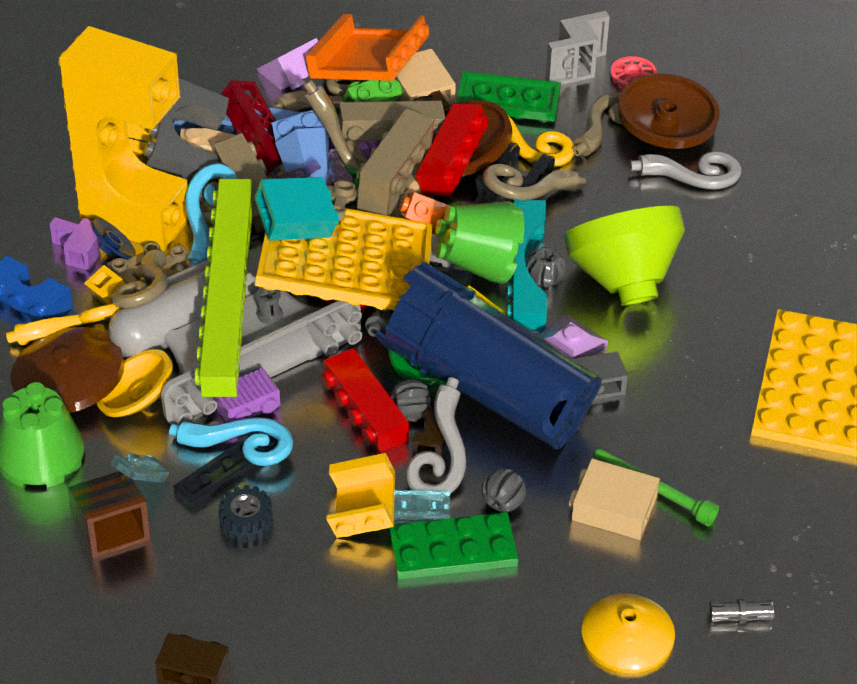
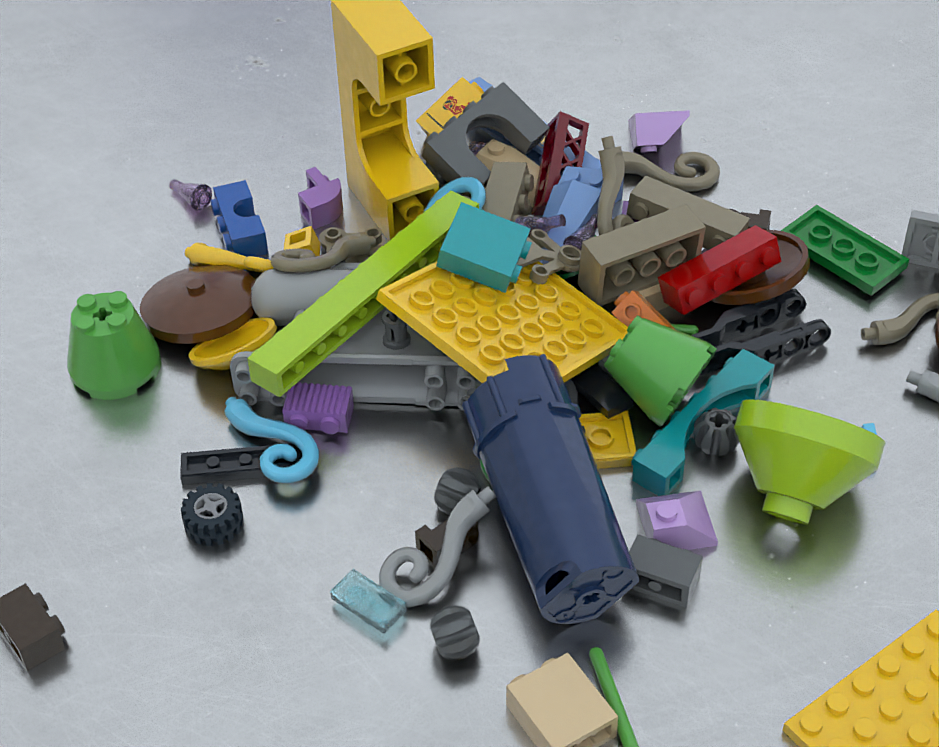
camera: 40 degrees right, 0 degrees up
reddish brown slope [68,469,151,558] -> none
dark blue dish [92,219,136,259] -> none
clear light blue plate [110,453,169,483] -> none
orange panel [306,14,429,81] -> none
red brick [321,348,409,454] -> none
yellow panel [327,453,395,538] -> none
bright green brick [342,79,402,102] -> none
green plate [389,512,518,580] -> none
tan brick [395,49,456,105] -> none
dark tan plant [483,164,586,201] -> none
yellow plant [508,116,574,167] -> none

